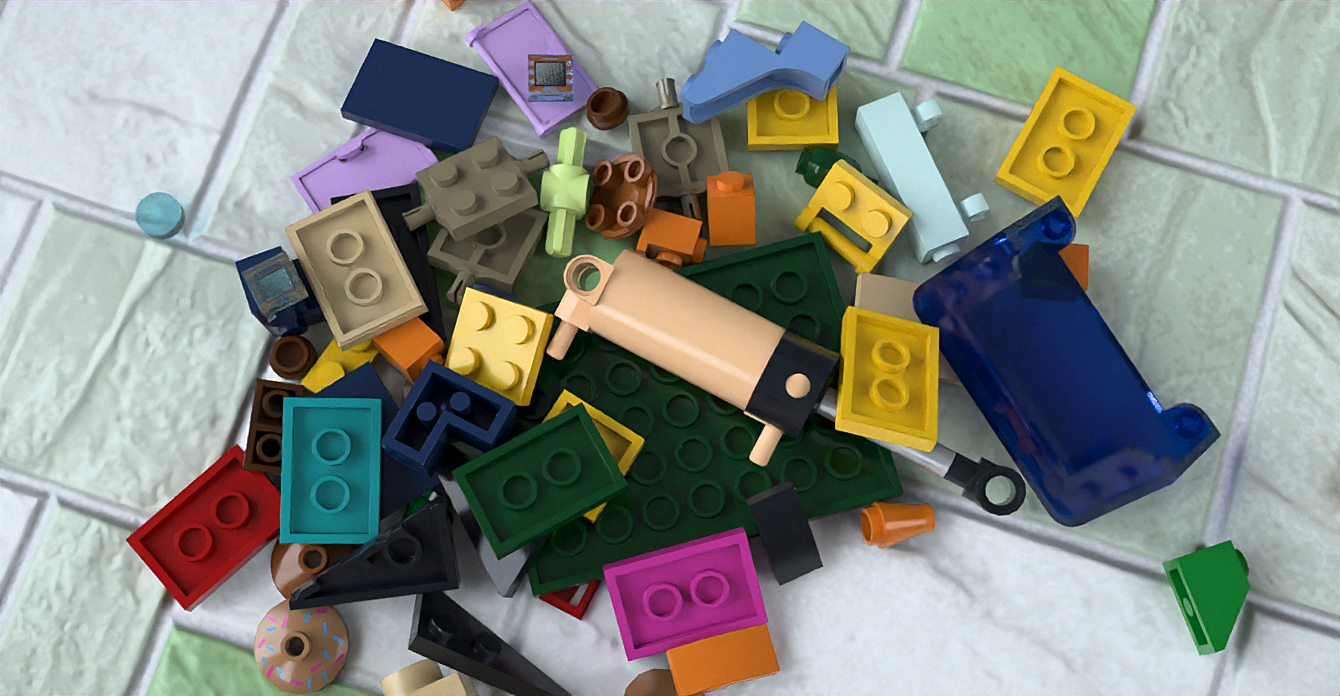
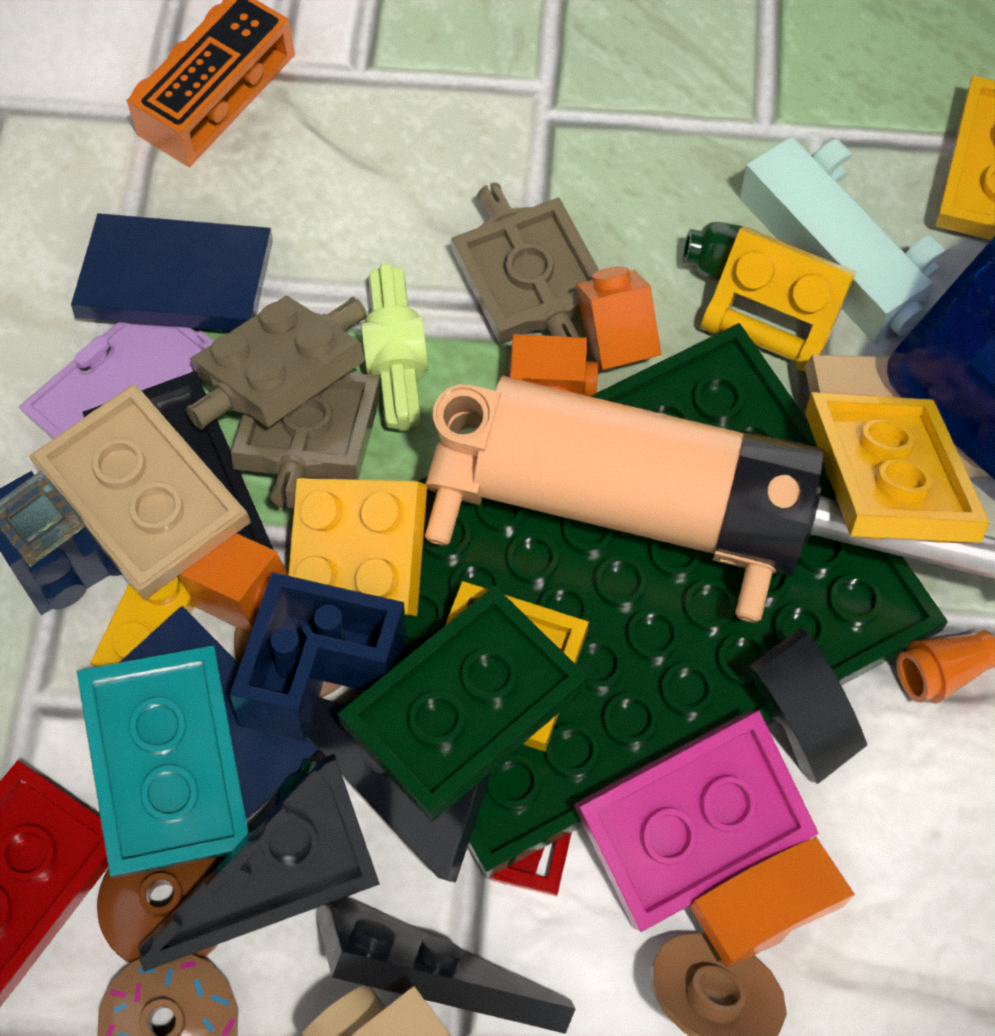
camera: 15 degrees left, 10 degrees down
reddish brown slope [242,378,304,475] -> none
reddish brown plate [269,335,317,381] -> none
lavender door [465,0,599,139] -> none
tile [528,54,573,102] -> none
dark orange dish [585,154,657,241] -> none
reddish brown plate [586,87,630,131] -> none
medium blue arch [680,21,850,124] -> none
yellow plate [746,83,839,151] -> none

